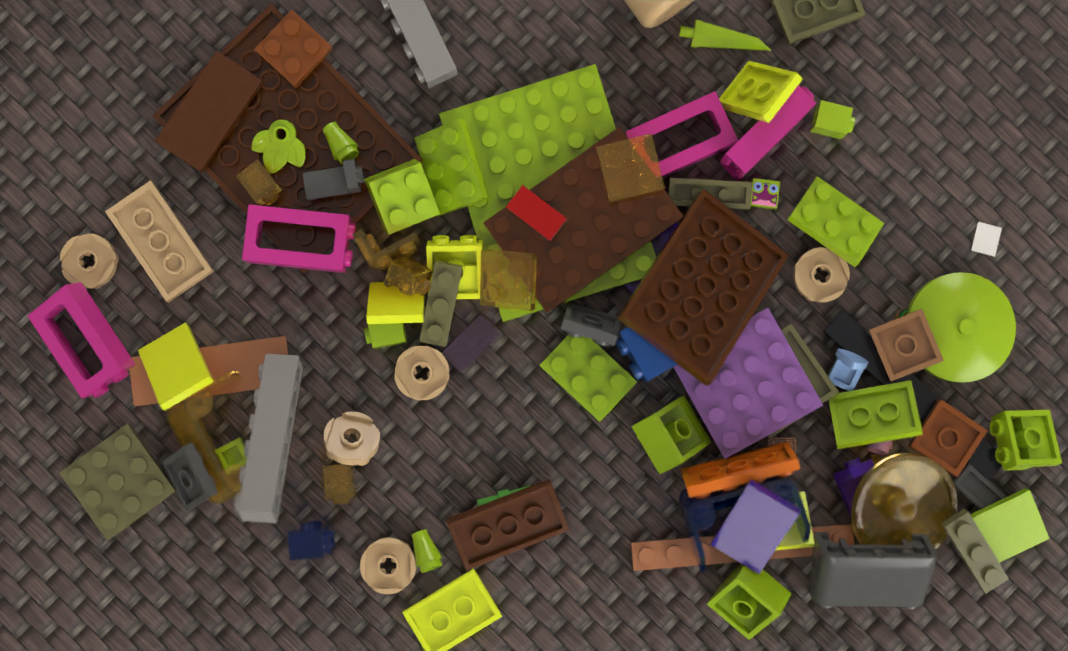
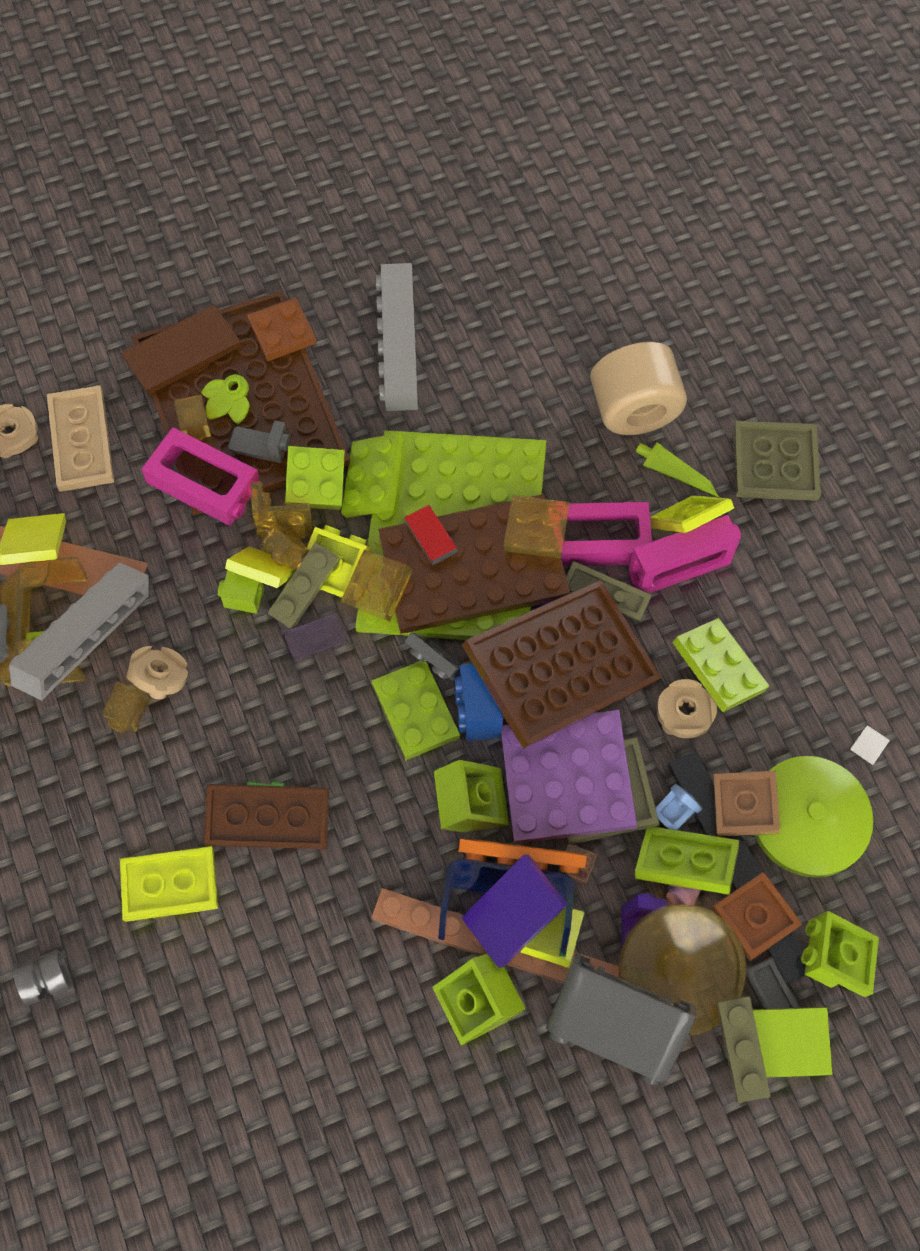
camera: 25 degrees right, 20 degrees down
clear blue brick [287,521,335,560] -> none
lime cone [322,122,359,164] -> none
tan plate [360,537,417,594] -> none
tan plate [395,346,450,400] -> none
lime cone [411,529,443,573] -> none
tile [751,178,780,210] -> none
lime brick [810,100,855,140] -> none

